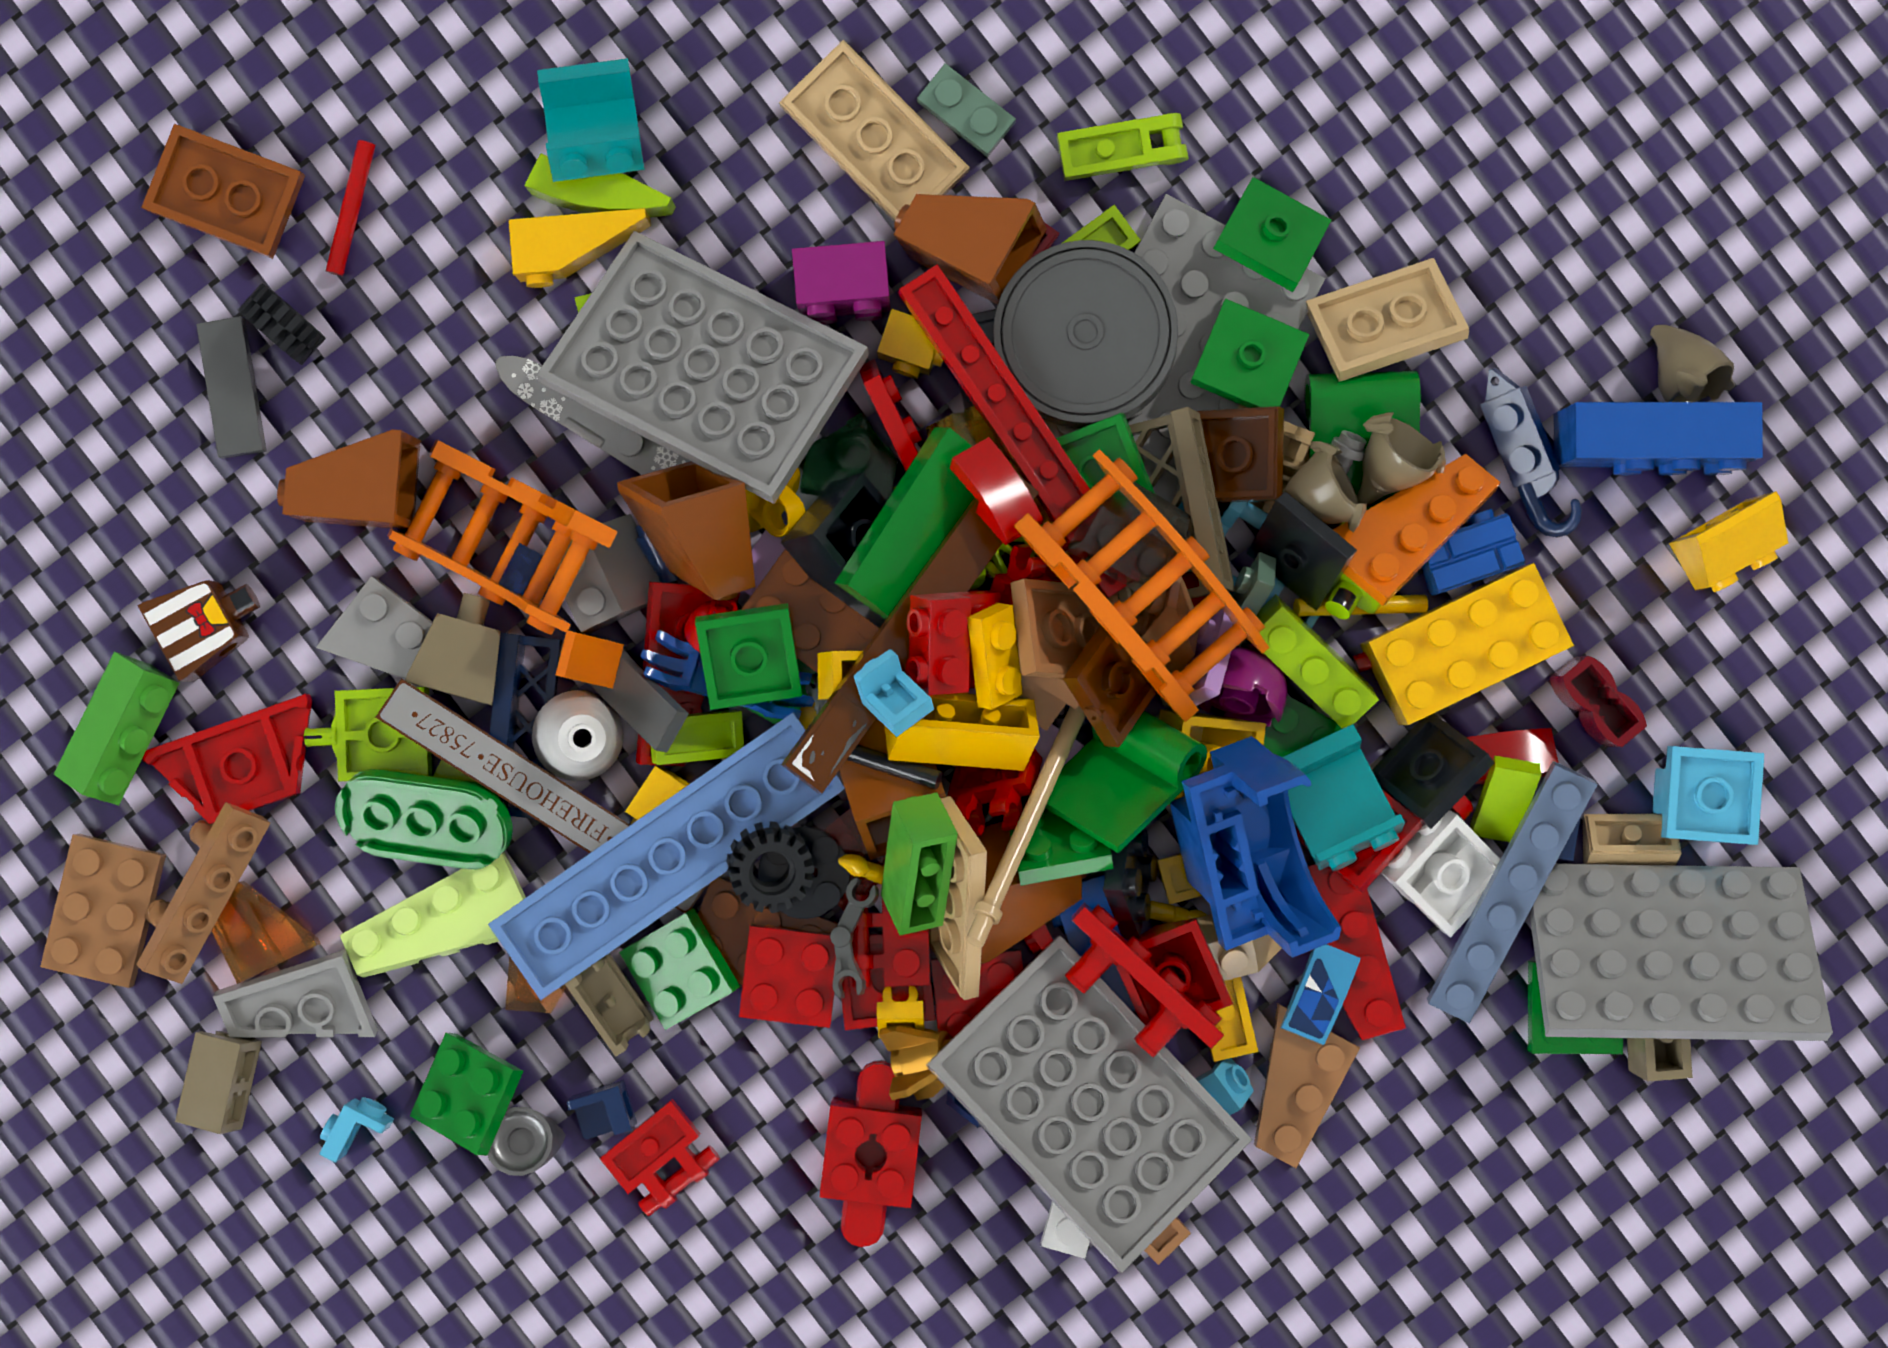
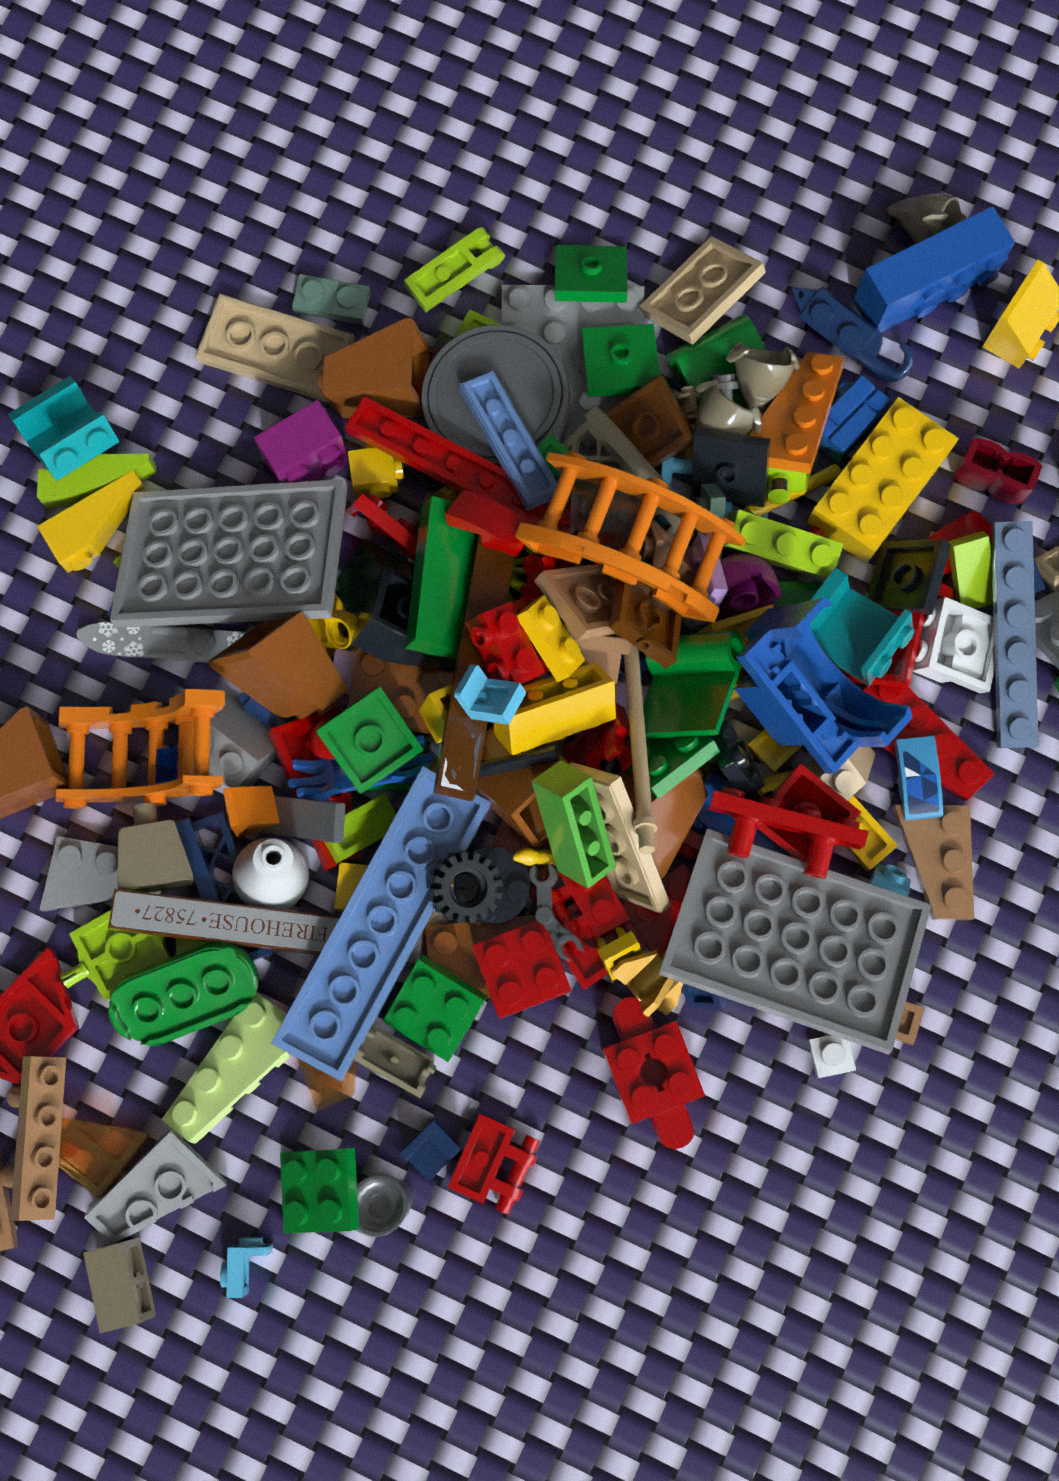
camera: 25 degrees left, 10 degrees down
none -> medium blue tile [459,371,557,511]

